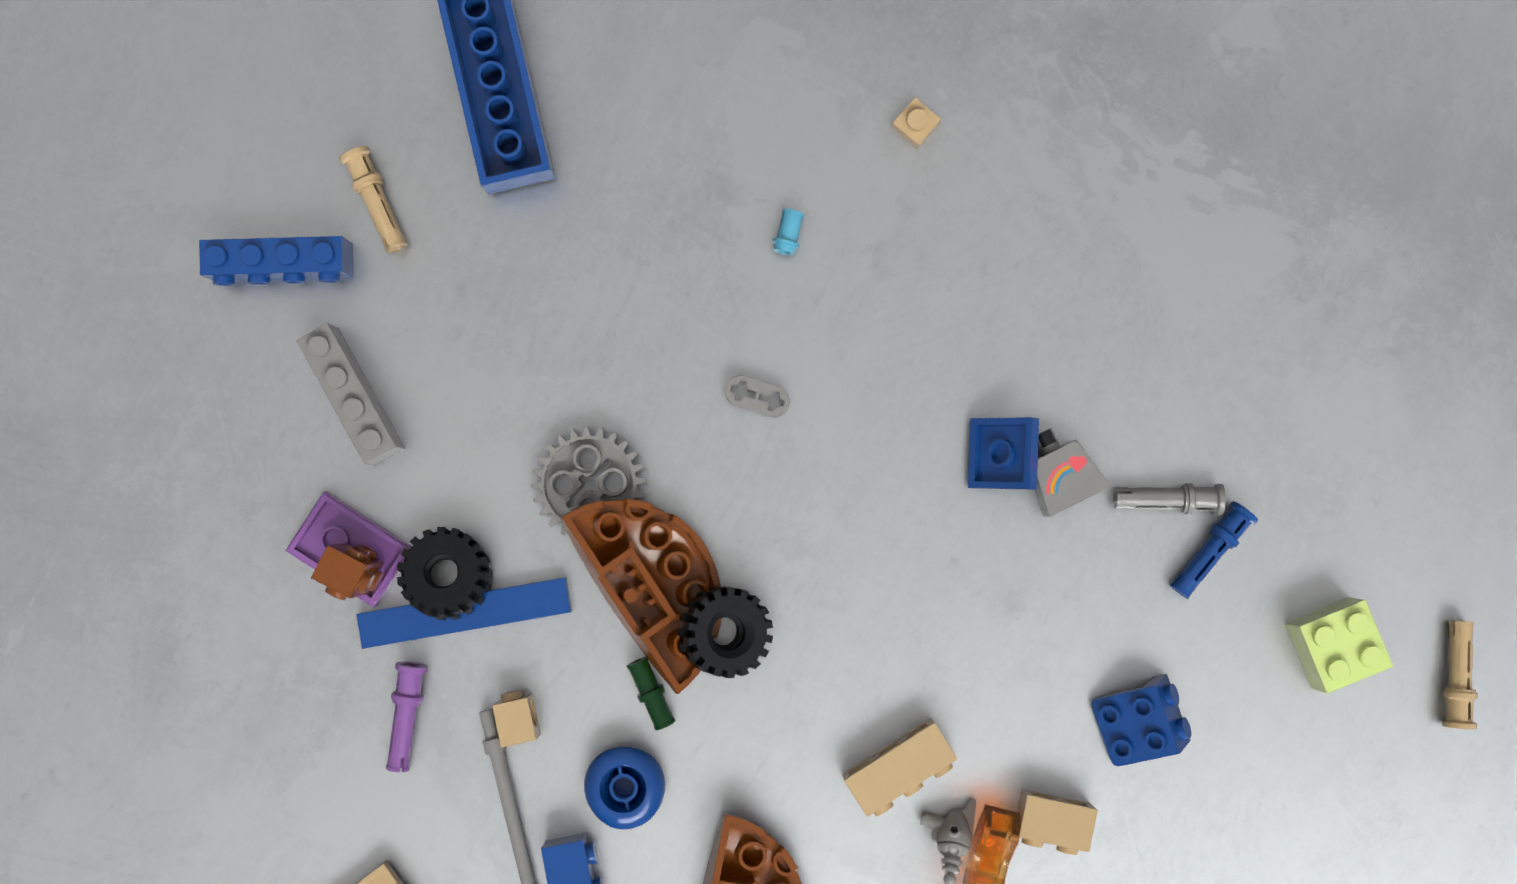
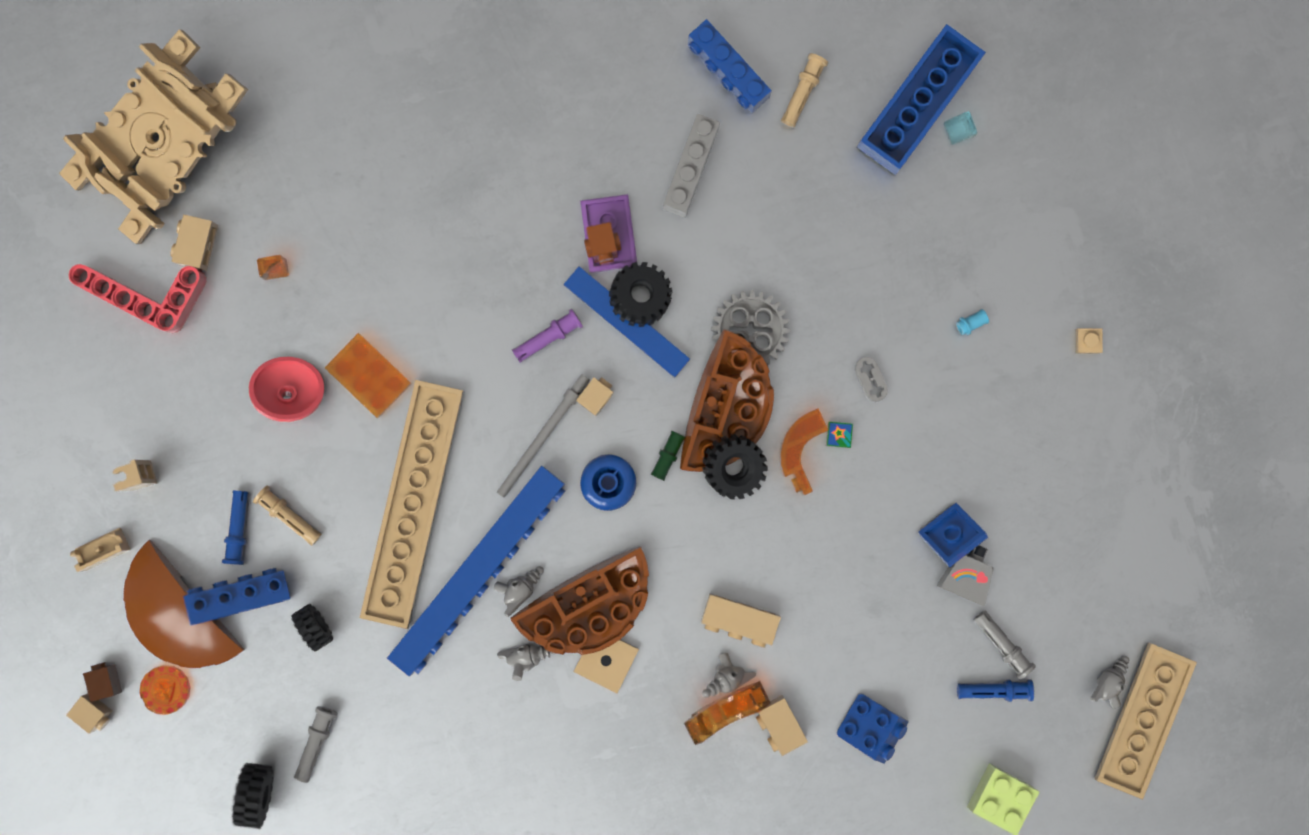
camera: 55 degrees right, 0 degrees up
none -> clear orange arch [779,408,829,495]
none -> tile [826,422,853,448]
none -> clear light blue slope [944,111,977,145]
none -> light grey piece [1091,656,1130,709]
none -> tan plate [1095,643,1197,800]

